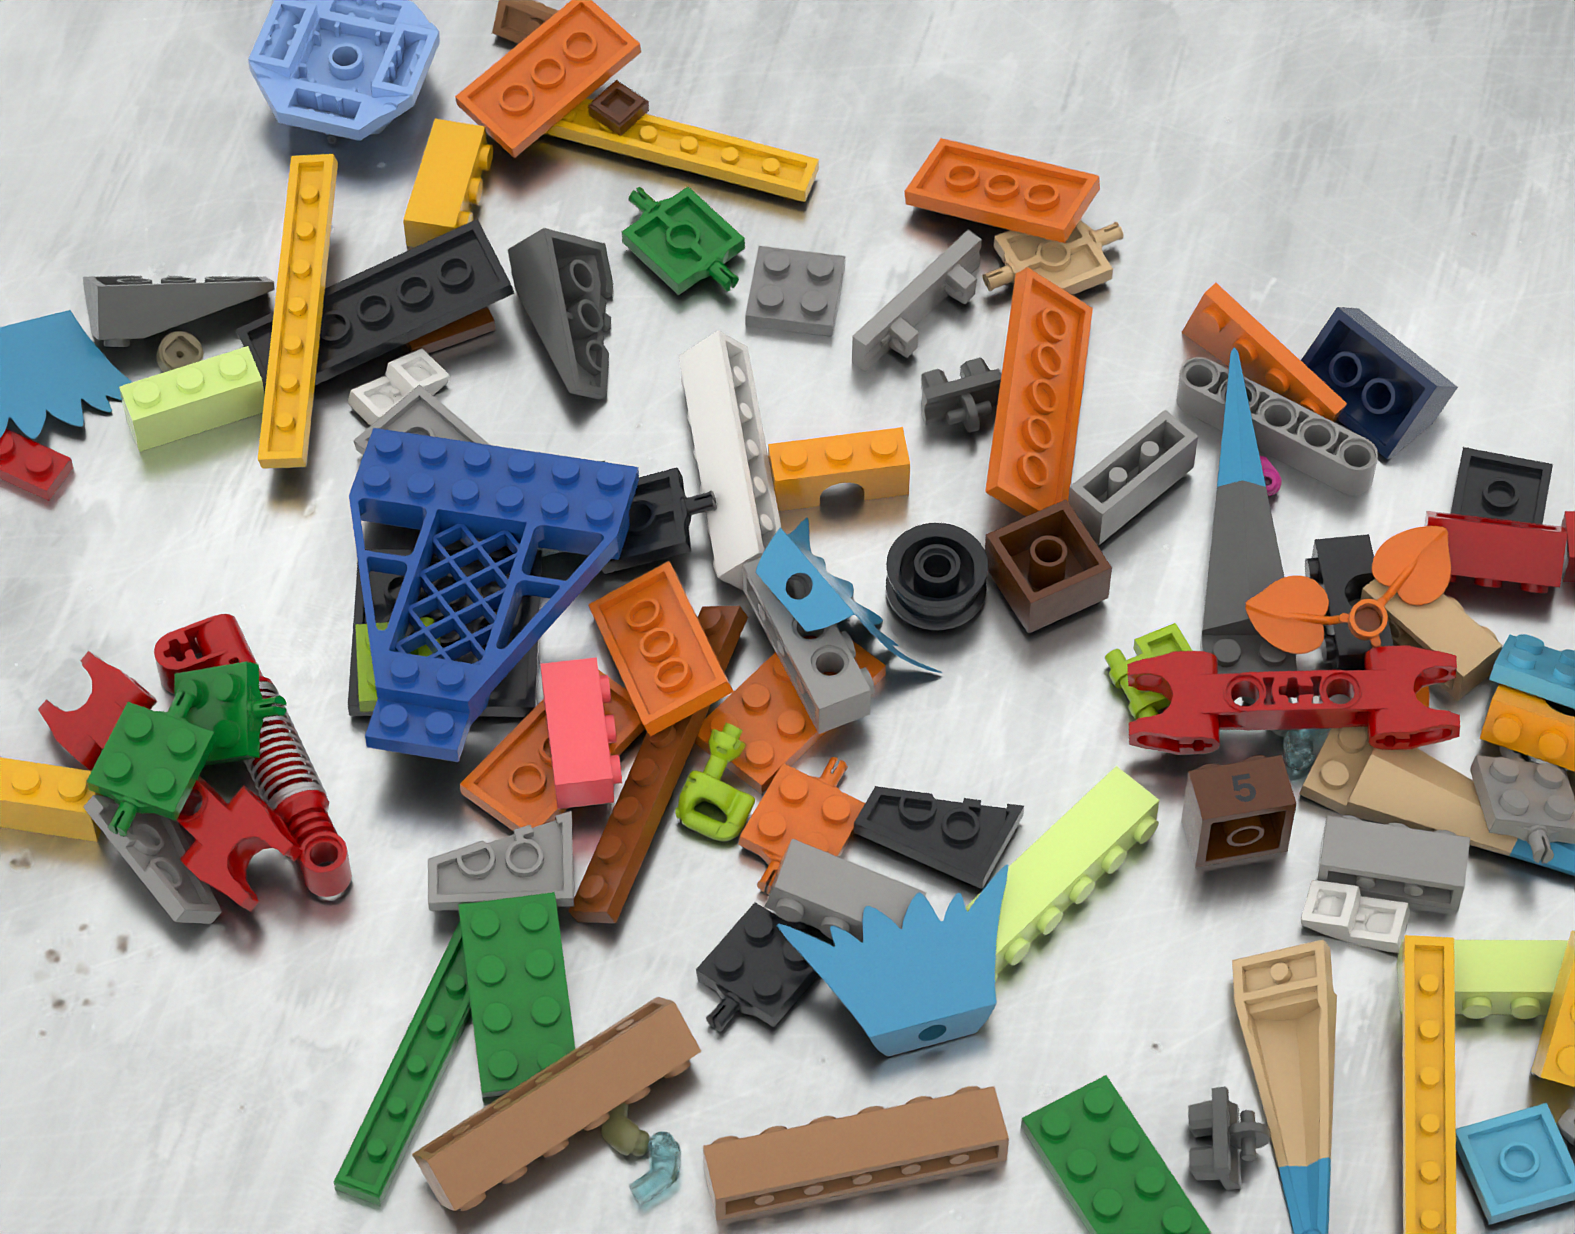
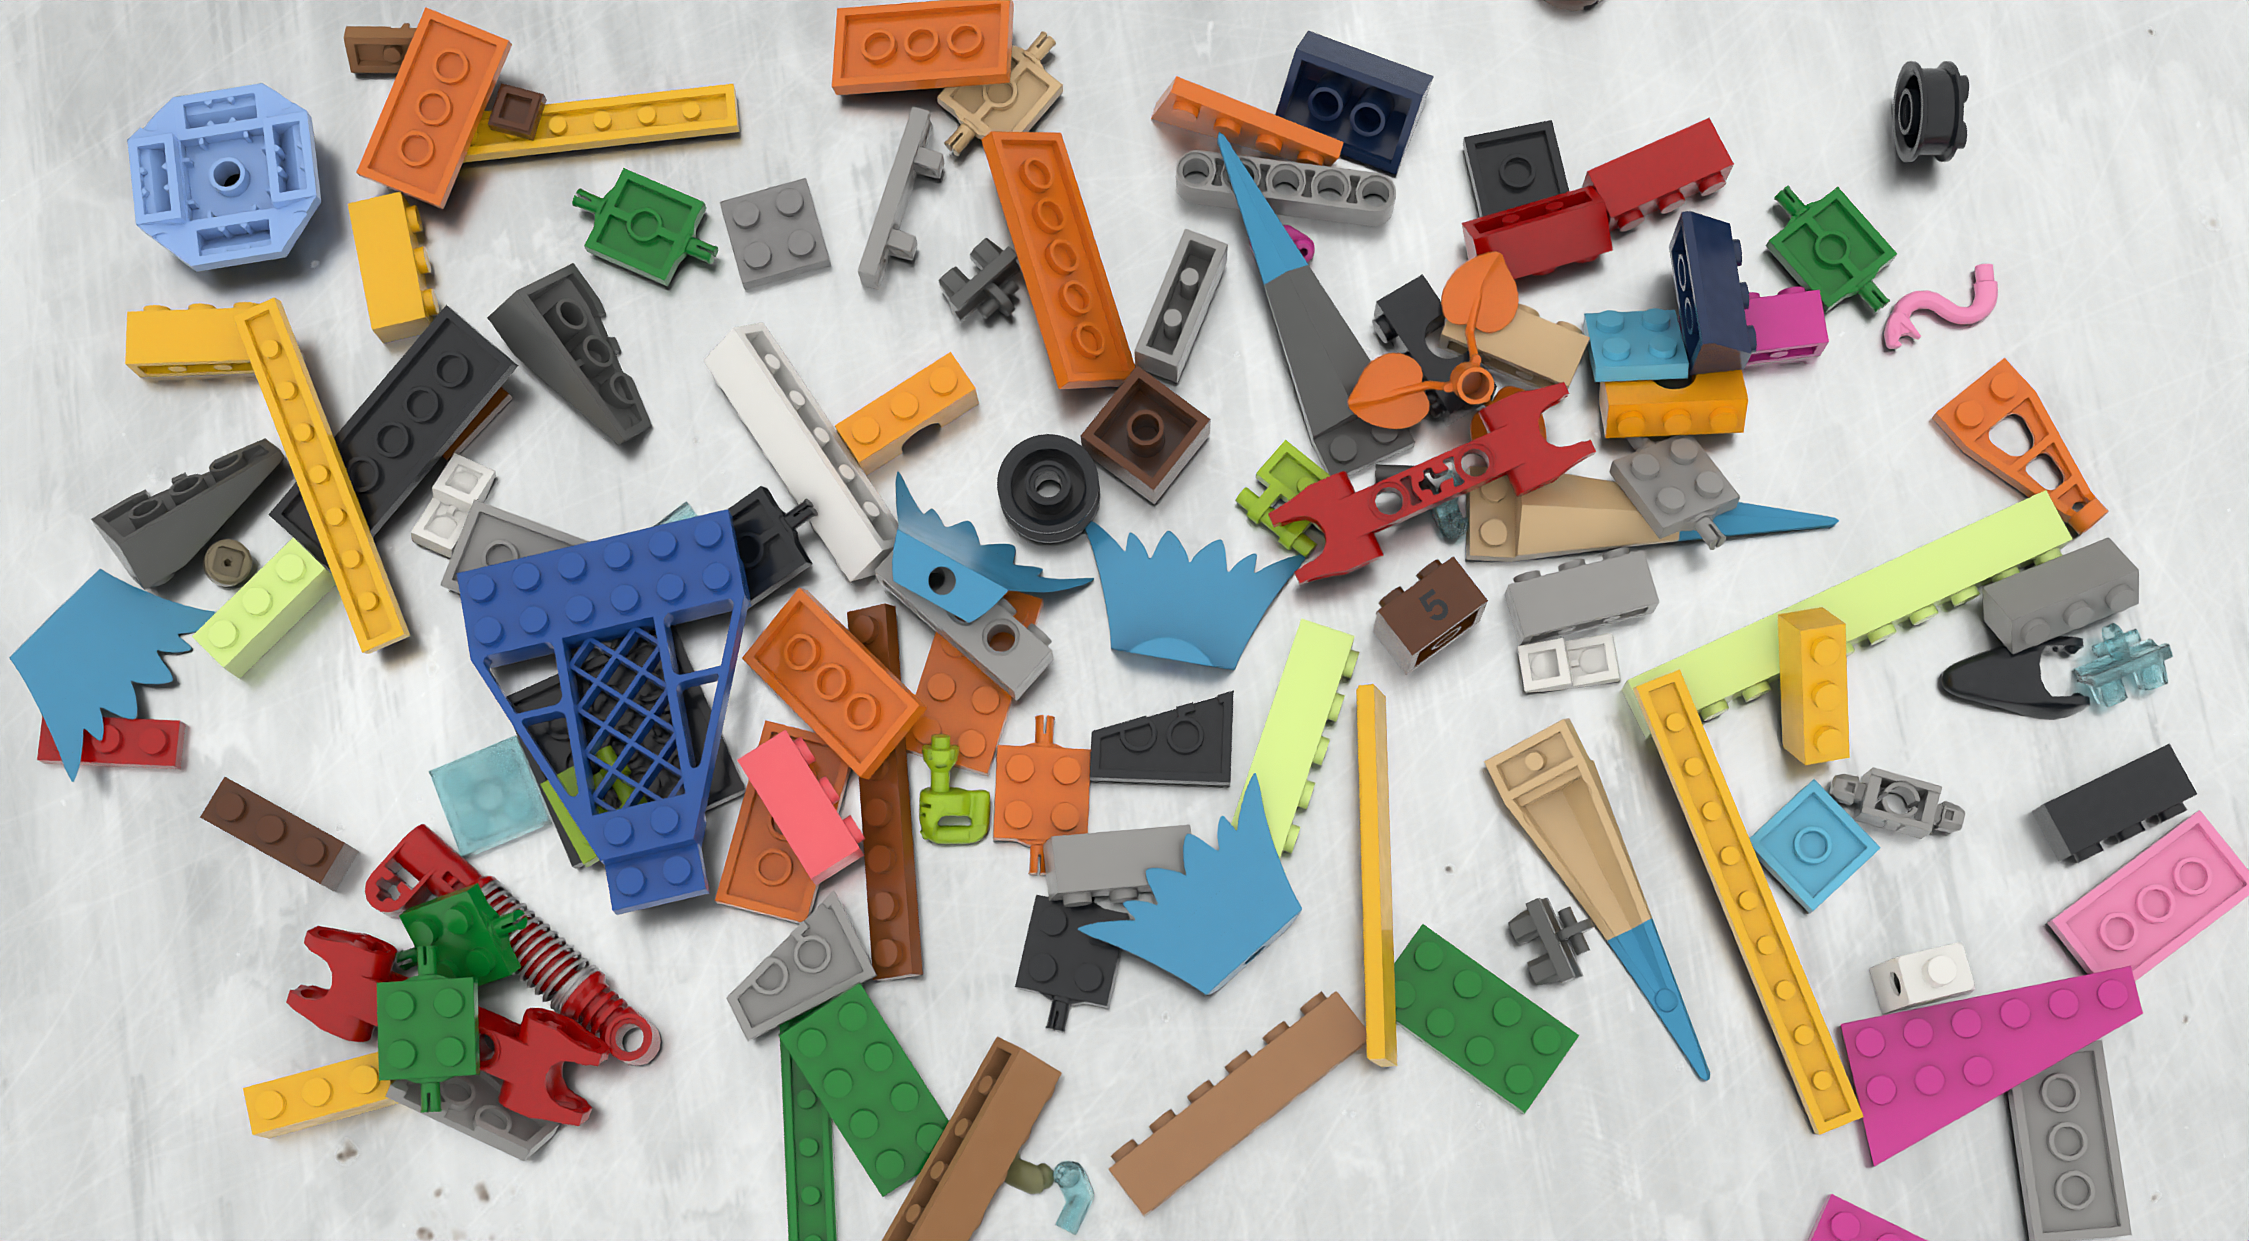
camera: 20 degrees left, 20 degrees up
none -> yellow brick [125,302,258,377]
none -> reddish brown brick [200,777,359,892]
none -> clear light blue plate [429,735,552,859]
none -> dark azure piece [1085,521,1305,670]
none -> yellow tile [1356,684,1397,1067]

